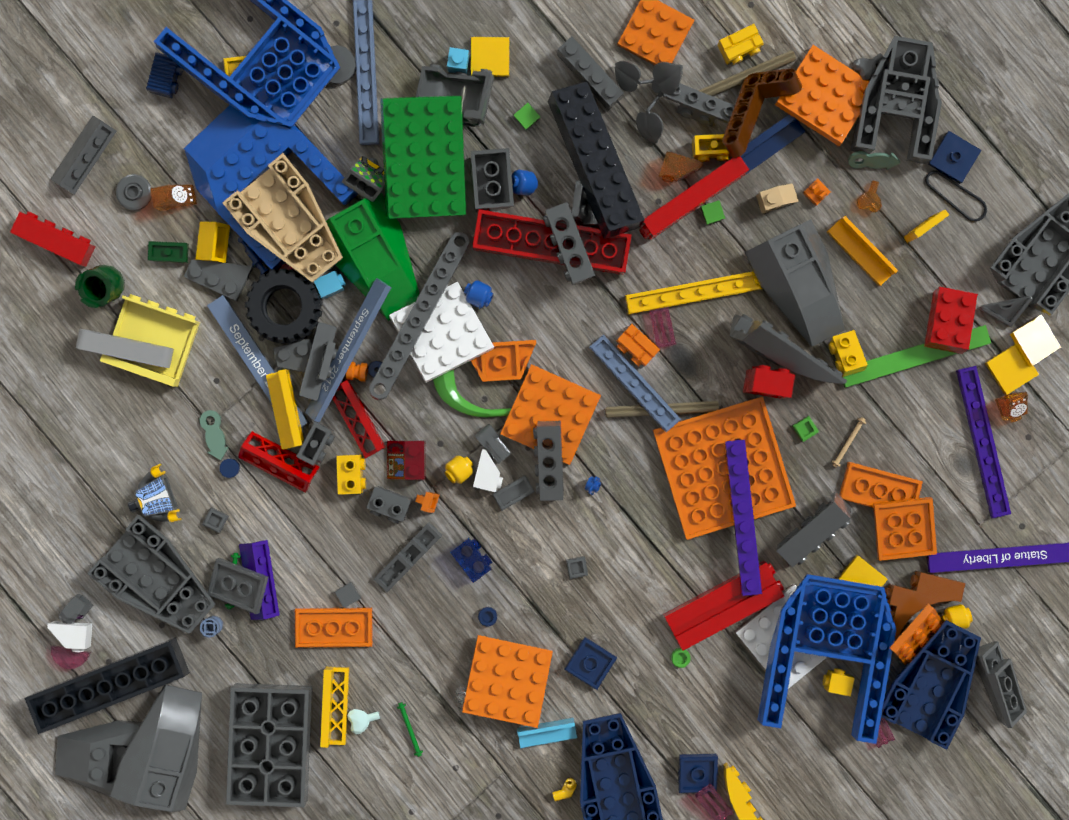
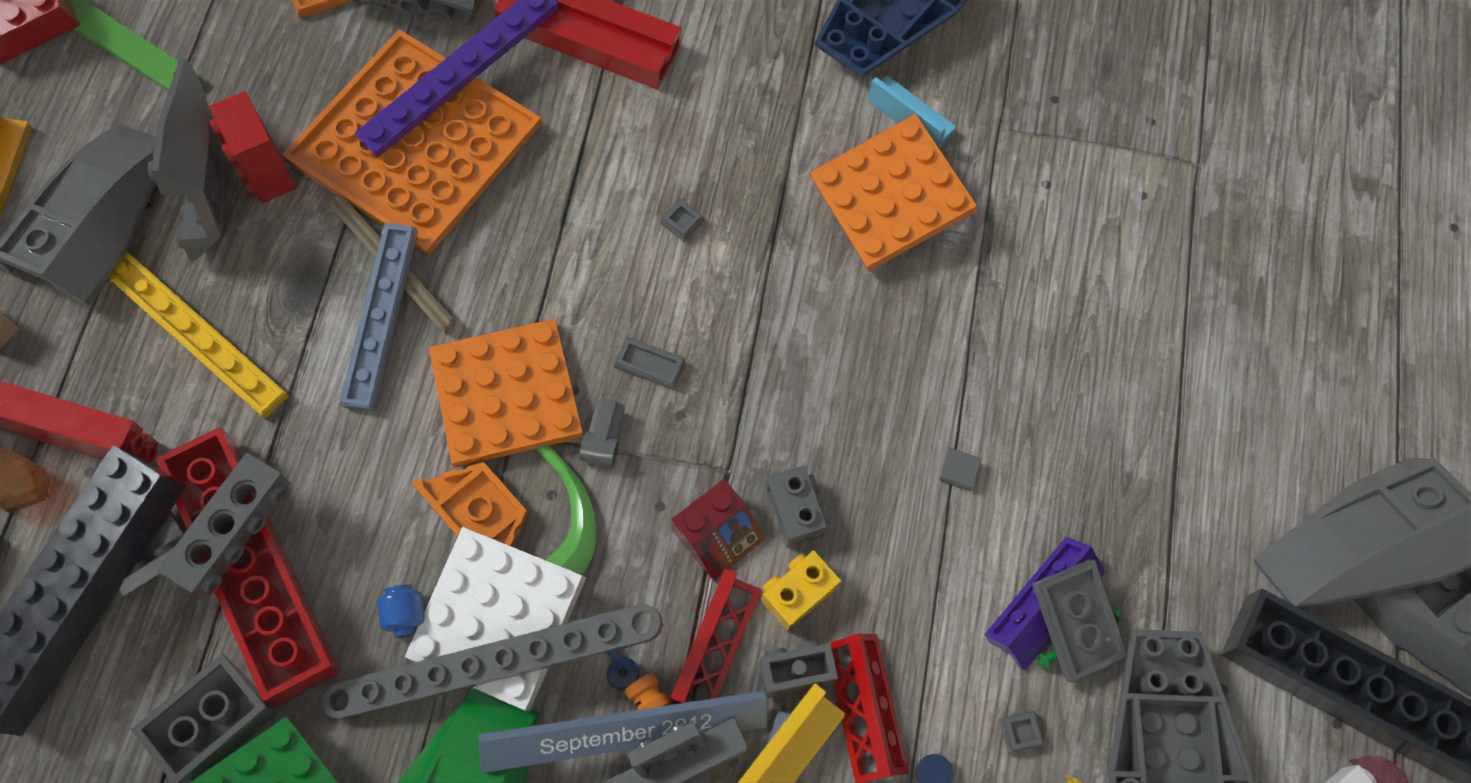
camera: 130 degrees left, 20 degrees down
sand blue wheel [200,615,223,638] -> none
dark grey brick [226,683,312,807] -> none
orange tile [295,607,373,648] -> none
yellow fence [320,666,349,748] -> none
light aqua rock [347,709,380,734] -> none
dark grey slope [374,522,442,592] -> none
green axle [397,702,423,757] -> none
orange tile [415,491,440,513] -> none
yellow head [444,456,473,484] -> none
clear blue brick [450,537,493,583] -> none
white slope [473,449,503,492] -> none
dark blue tile [478,606,497,627] -> none
blue head [512,169,538,196] -> none
bright green tile [514,103,540,130] -> none
dark grey brick [533,421,564,501] -> none
yellow arm [552,778,577,801] -> none
dark blue plate [564,636,617,690] -> none
blue plate [585,476,601,495] -> none
orange brick [615,324,660,367] -> none
clear pink tile [649,307,676,348] -> none
bright green tile [671,648,691,668] -> none
bright green tile [701,200,725,225] -> none
bright green tile [792,416,819,442] -> none
yellow brick [829,330,868,377] -> none
tan axle [832,417,866,468] -> none

